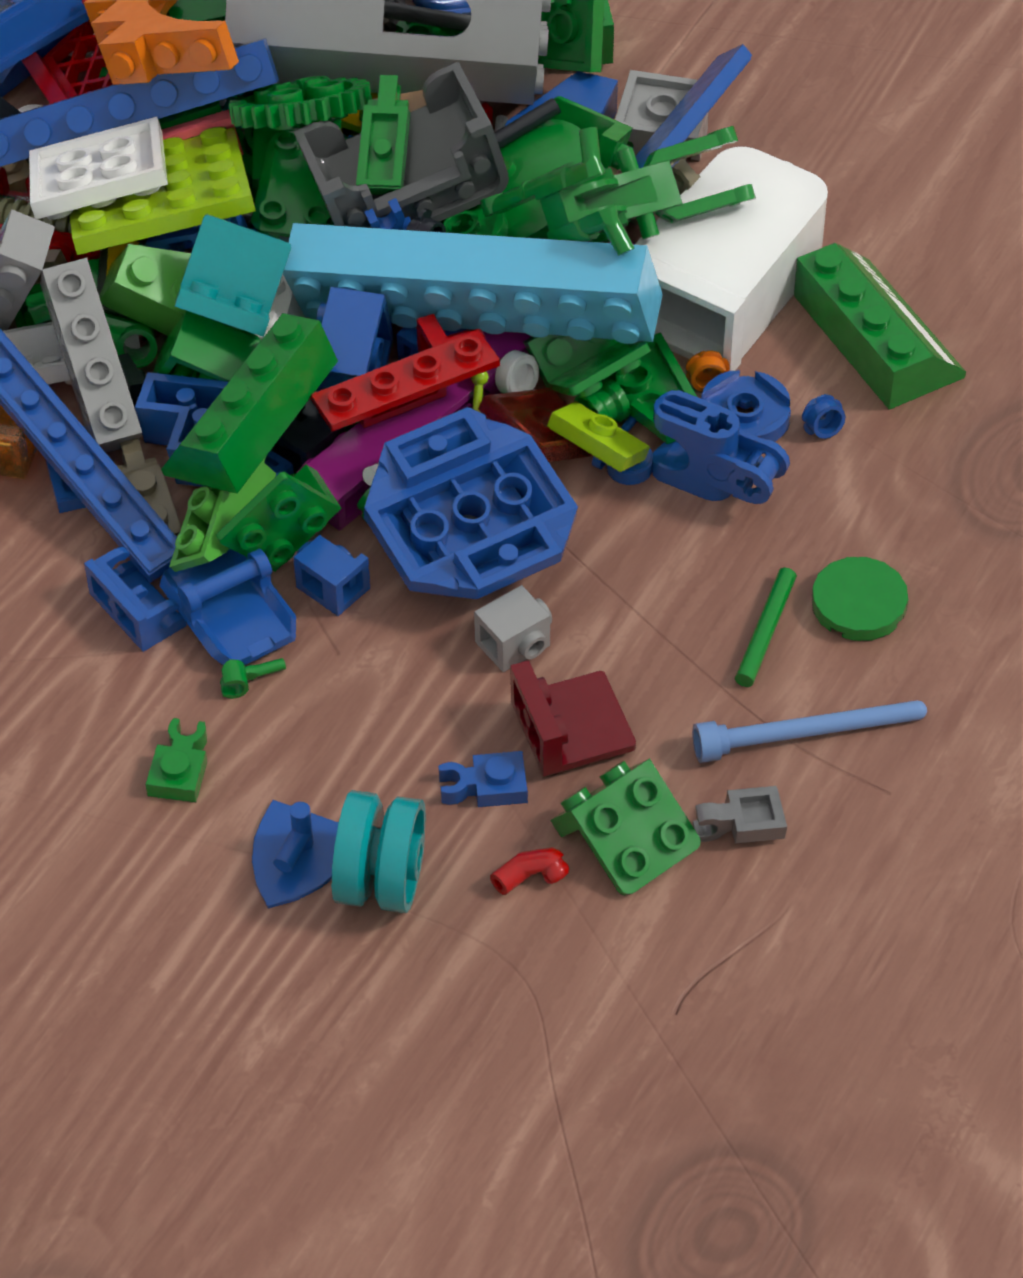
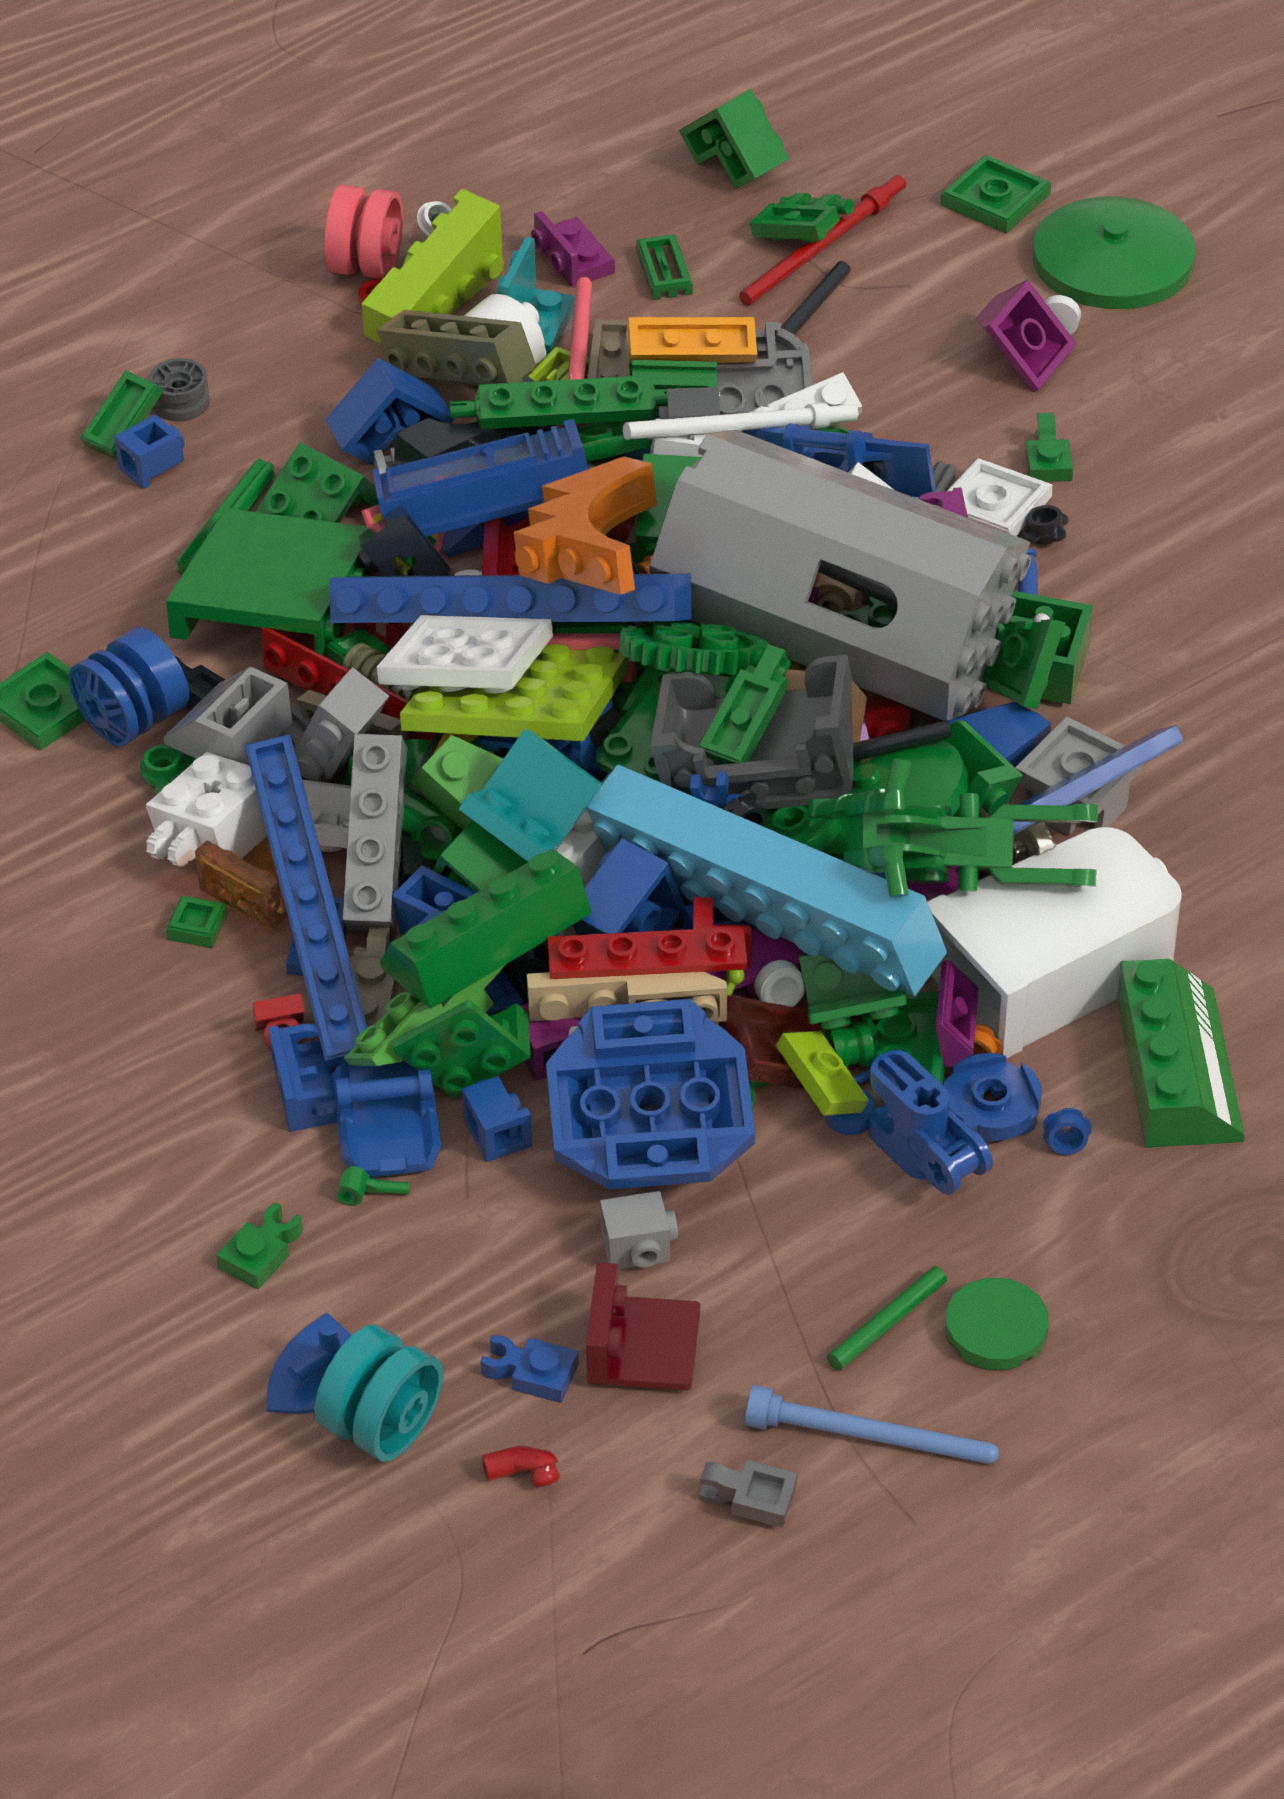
camera: 25 degrees right, 5 degrees down
green bracket [550,758,701,896] -> none
none -> red tile [252,993,305,1049]
none -> tan slope [527,972,727,1022]
none -> magenta slope [936,959,979,1068]

